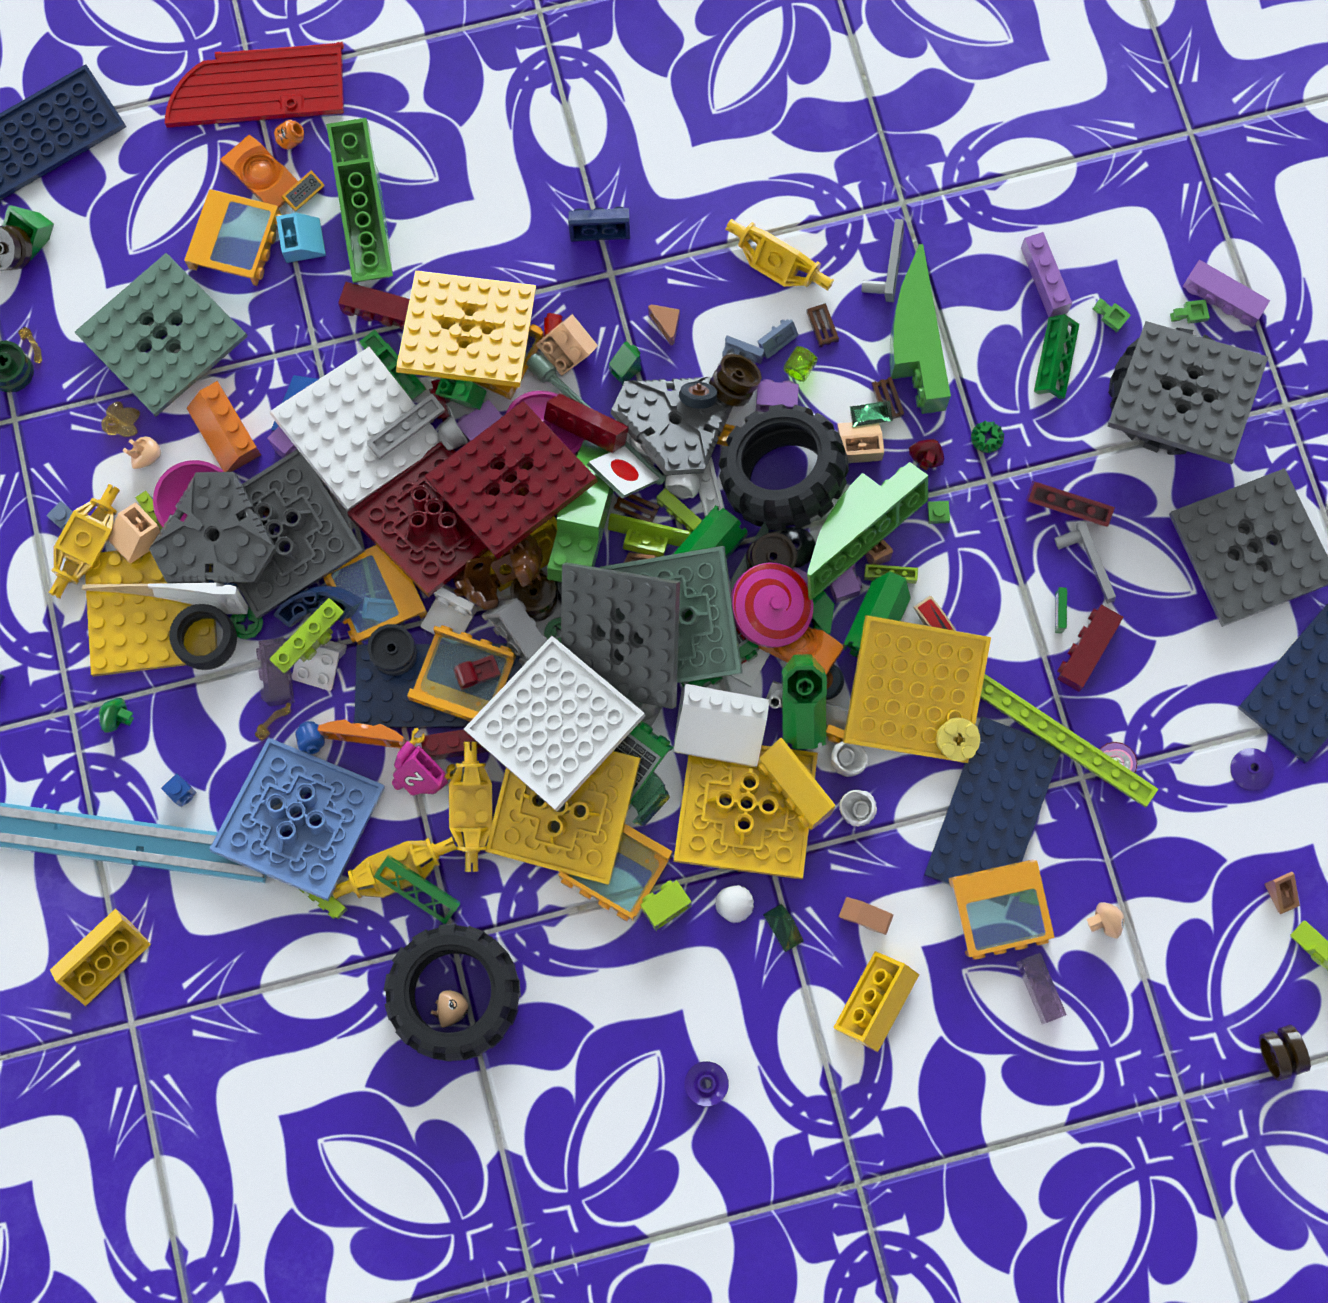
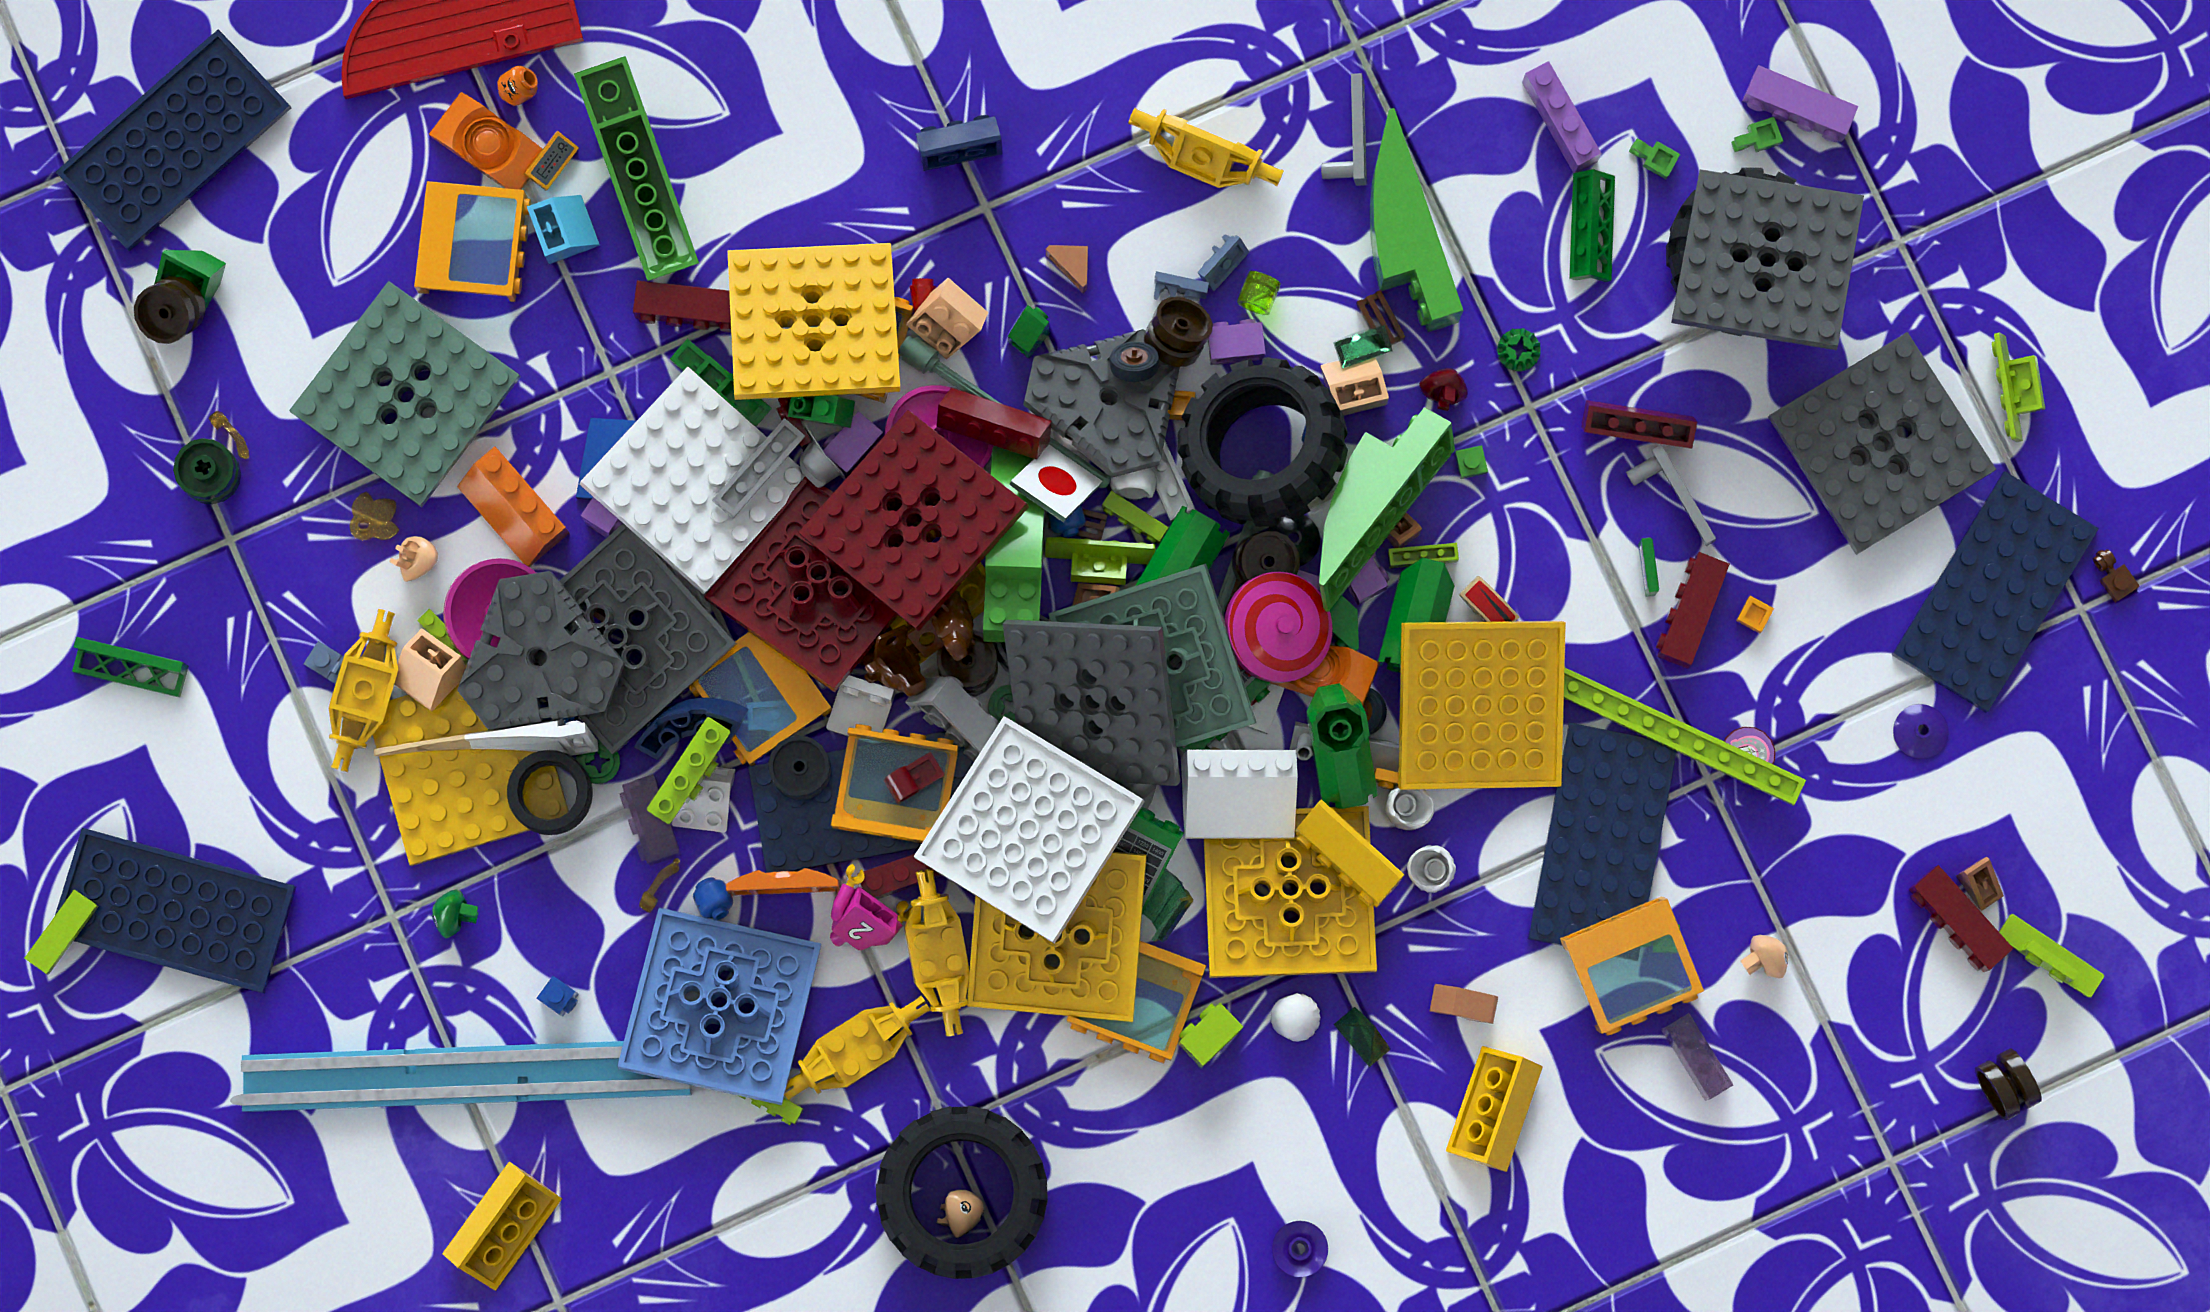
camera: 15 degrees left, 5 degrees up
green fence [373,855,460,925] -> none
reddish brown tile [806,303,839,347] -> none
light yellow plate [936,717,980,761] -> none
none -> blue head [1047,505,1086,538]
none -> light orange plate [1736,596,1774,634]
none -> dark red brick [1909,865,2014,972]

